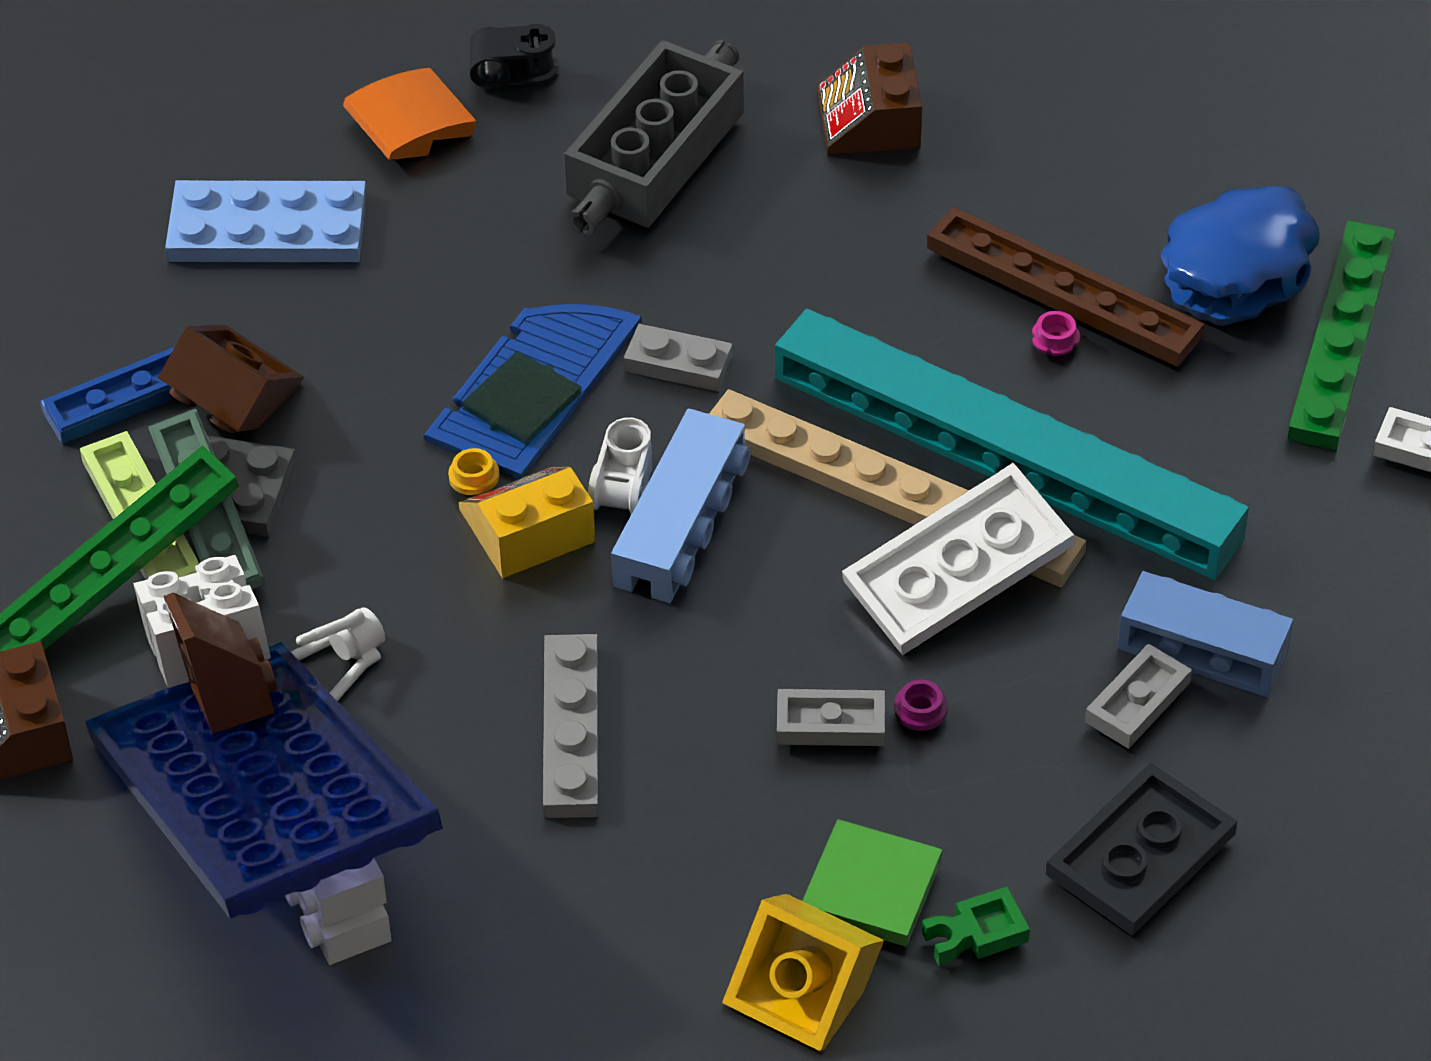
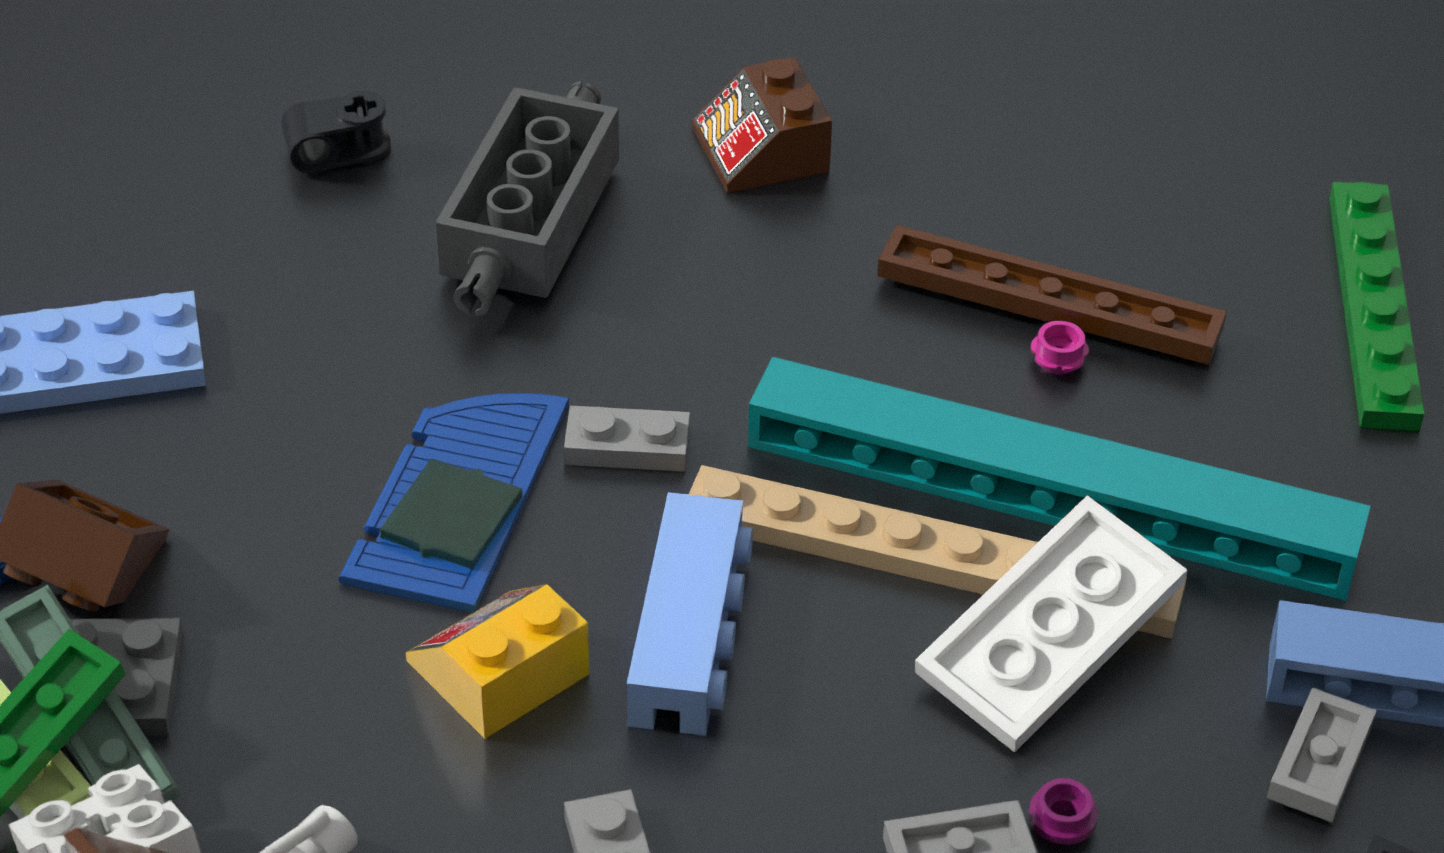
camera: 15 degrees left, 5 degrees down
orange slope [343,68,477,160] -> none
yellow plate [448,448,500,495] -> none
white piece [588,418,653,514] -> none
blue piece [1160,186,1320,326] -> none

